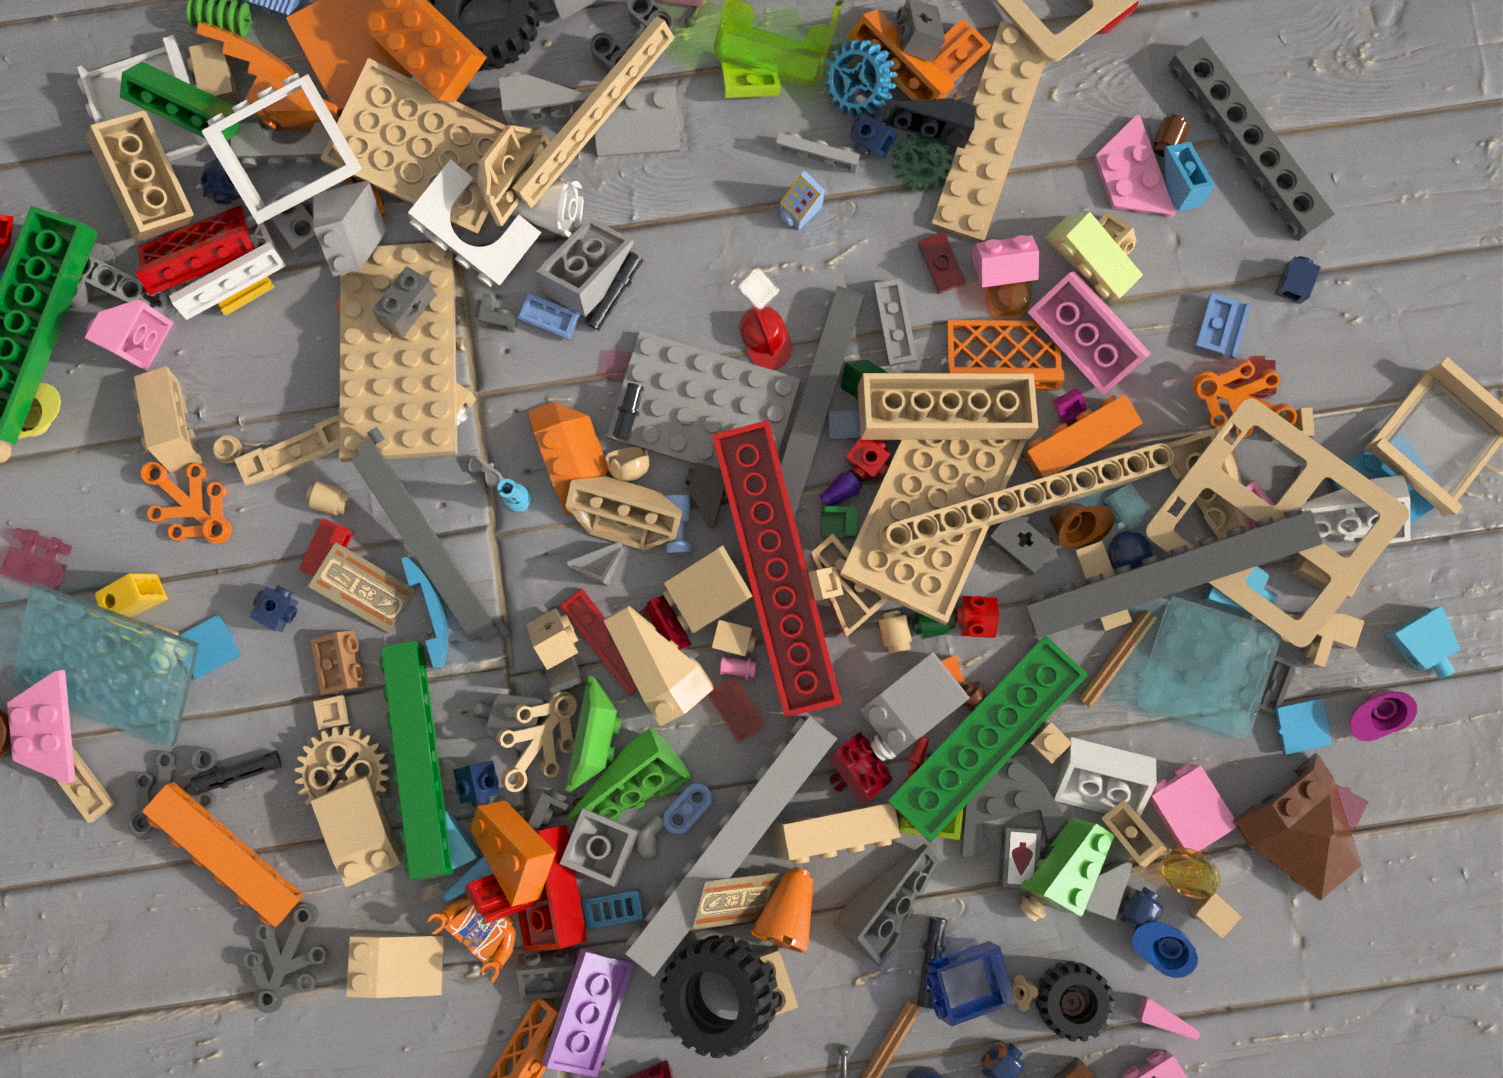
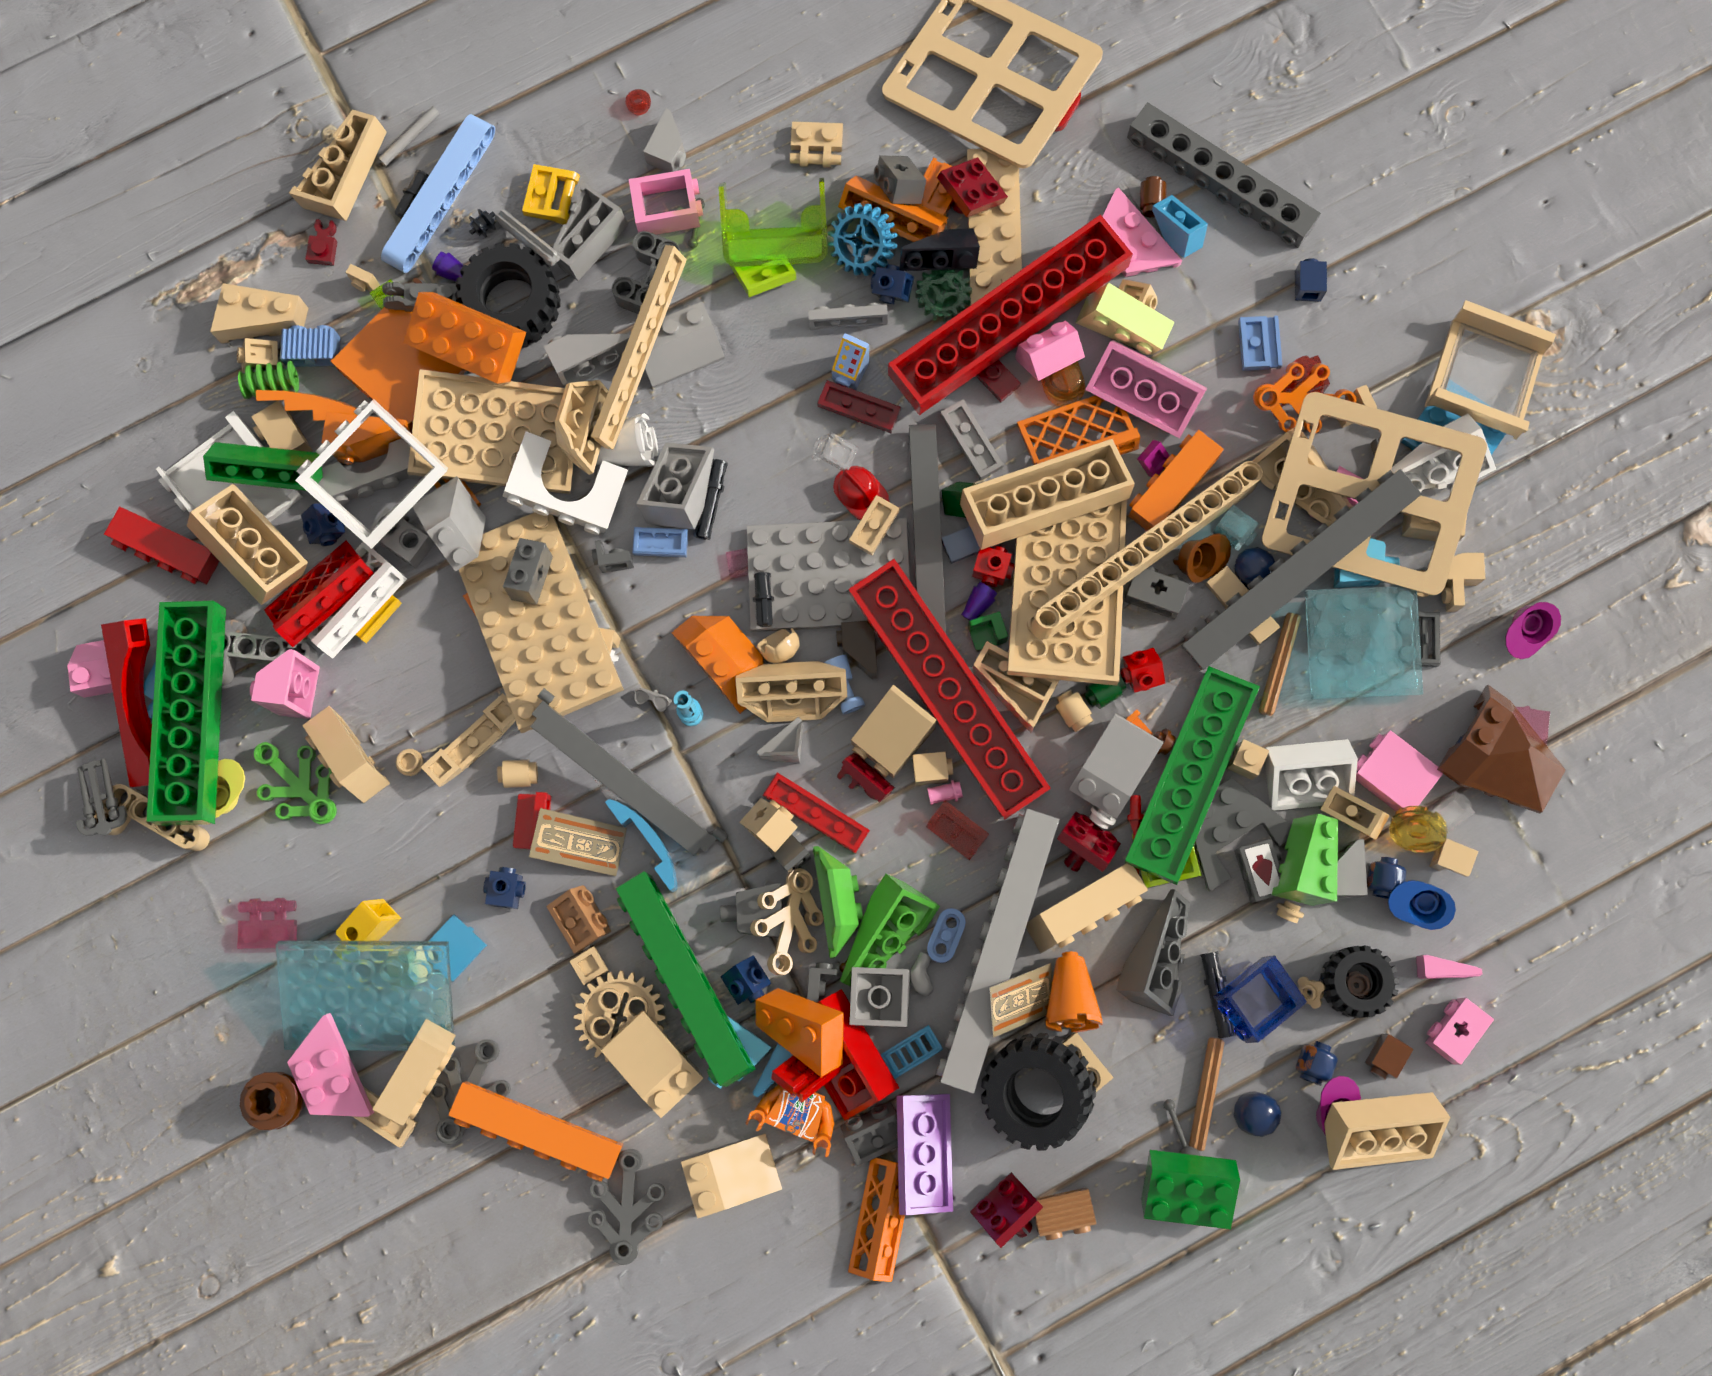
camera: 15 degrees left, 5 degrees down
orange plant [141,462,232,544] -> none
black pin [191,750,282,796] -> none
tan wedge [604,606,714,726] -> none
tan plate [809,566,844,601] -> none
dark azure piece [1275,698,1332,755] -> none
medium azure torso [1385,606,1460,679] -> none
none -> red brick [104,506,220,585]
none -> bright green plant [254,742,337,825]
none -> tan brick [372,1019,456,1126]
none -> dark red plate [817,380,901,433]
none -> tan plate [849,495,900,556]
none -> red brick [888,214,1133,416]
none -> dark red plate [937,157,1008,217]

